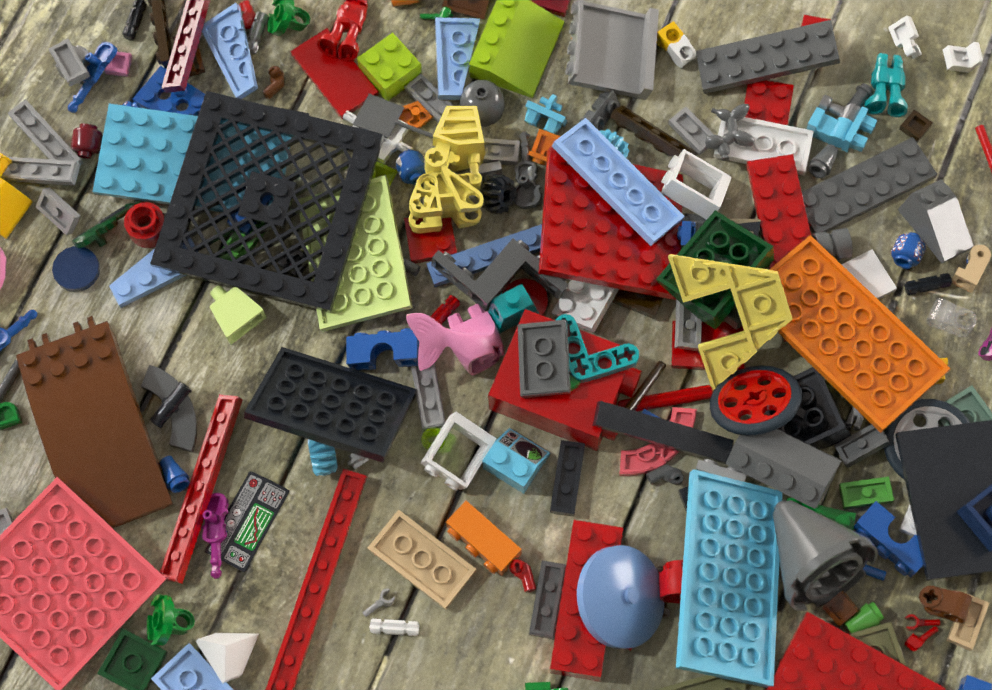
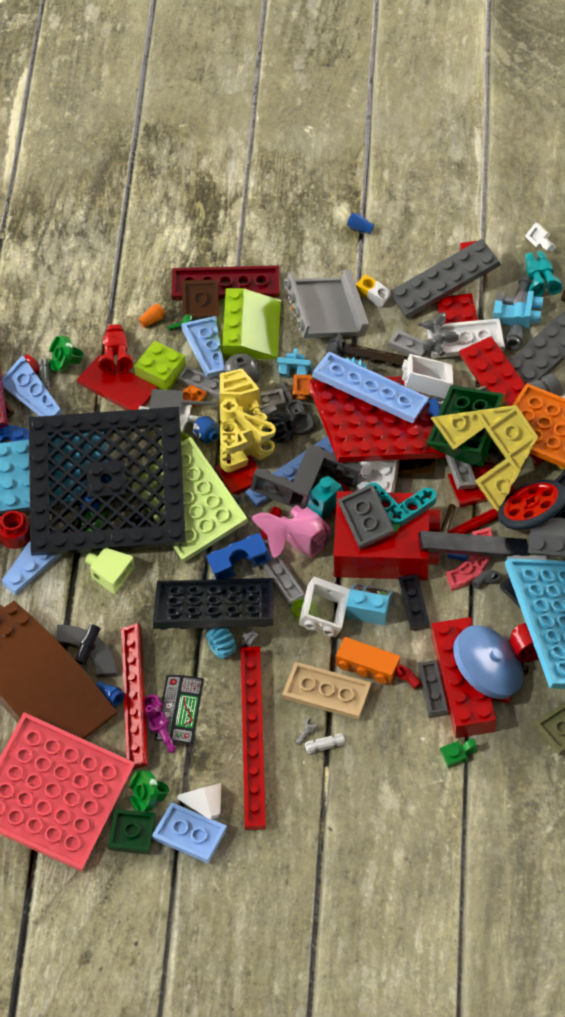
camera: 20 degrees left, 15 degrees down
reddish brown arm [262,66,284,100] -> none

